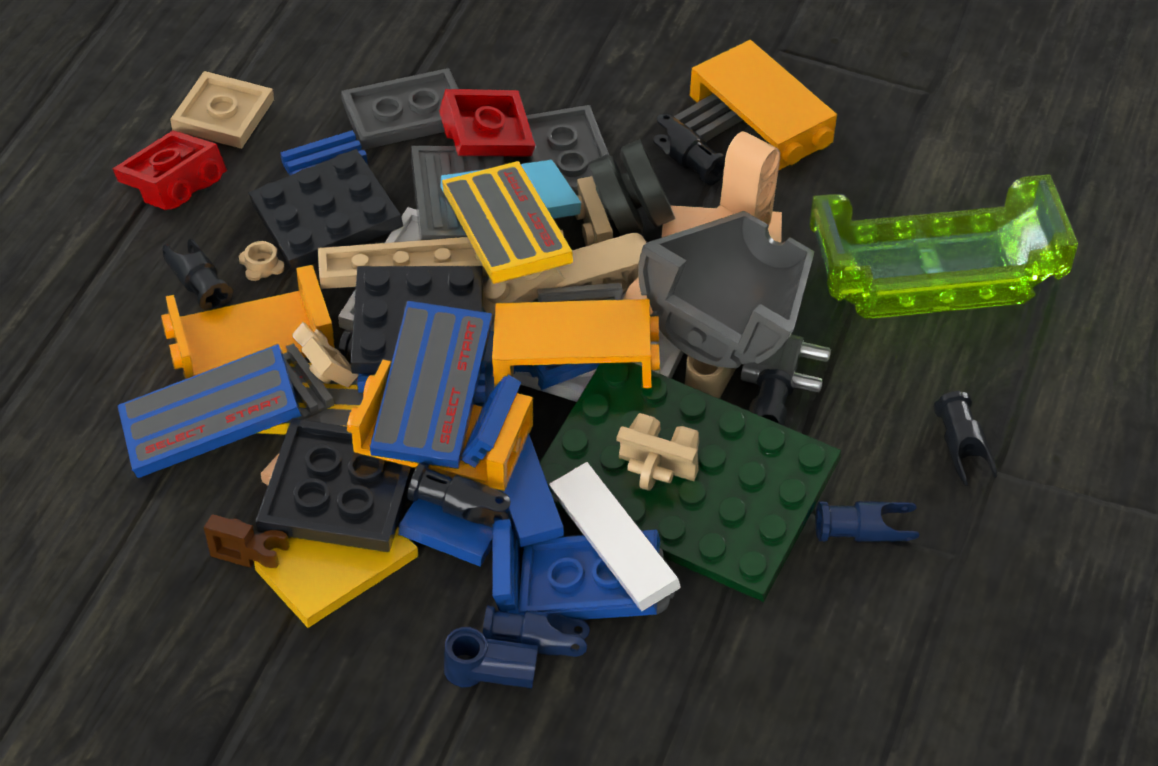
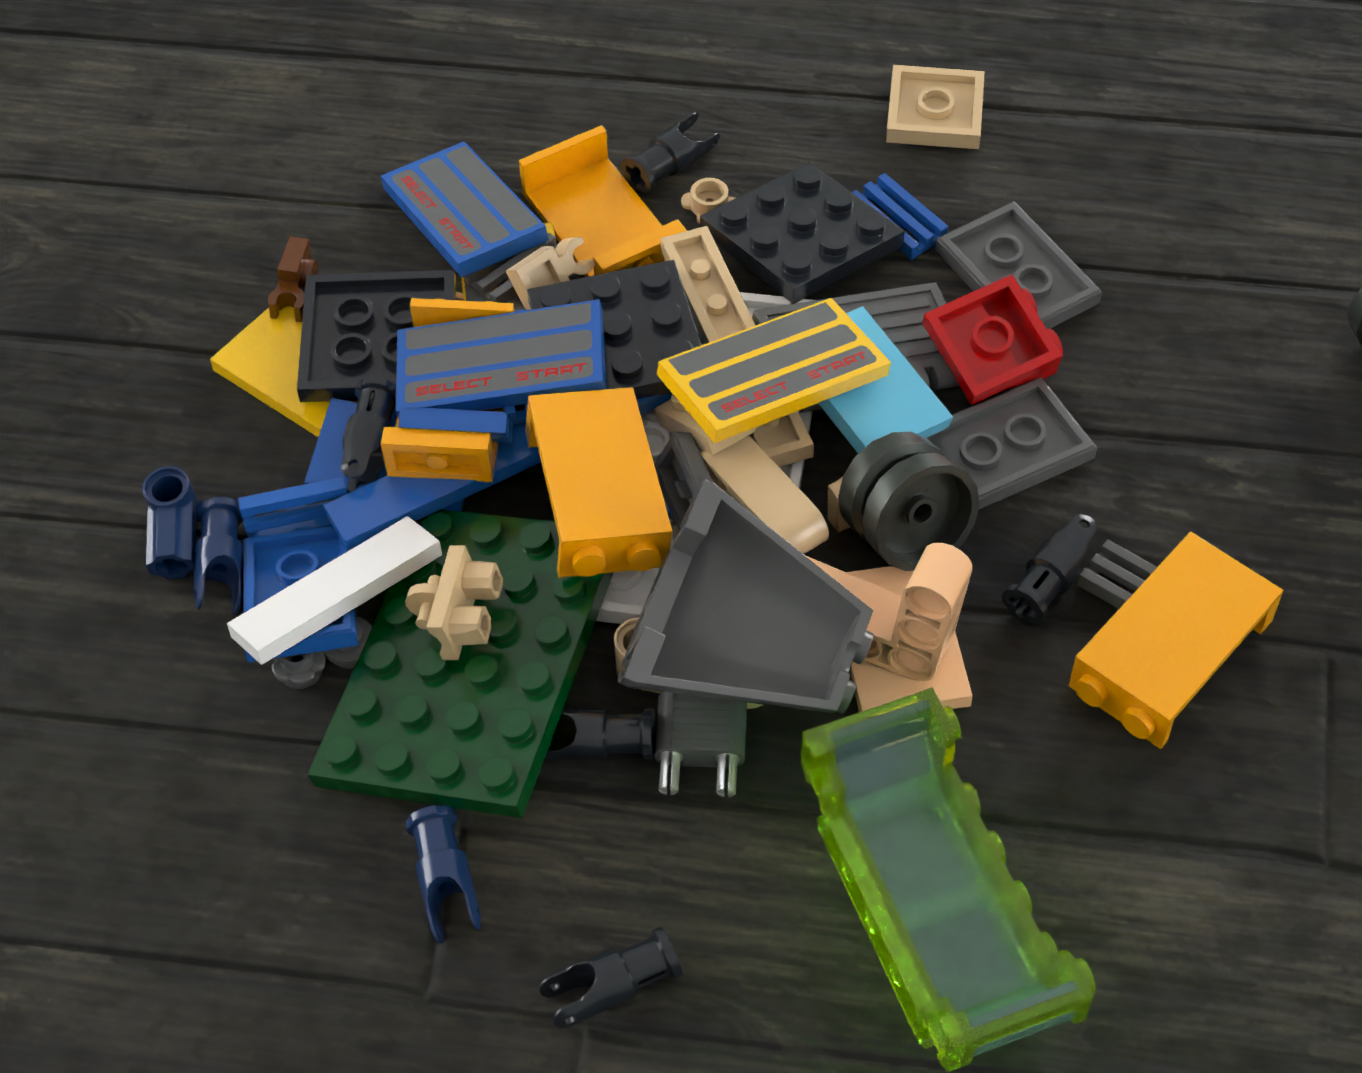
camera: 80 degrees right, 5 degrees up
red plate [112,130,227,210] -> none

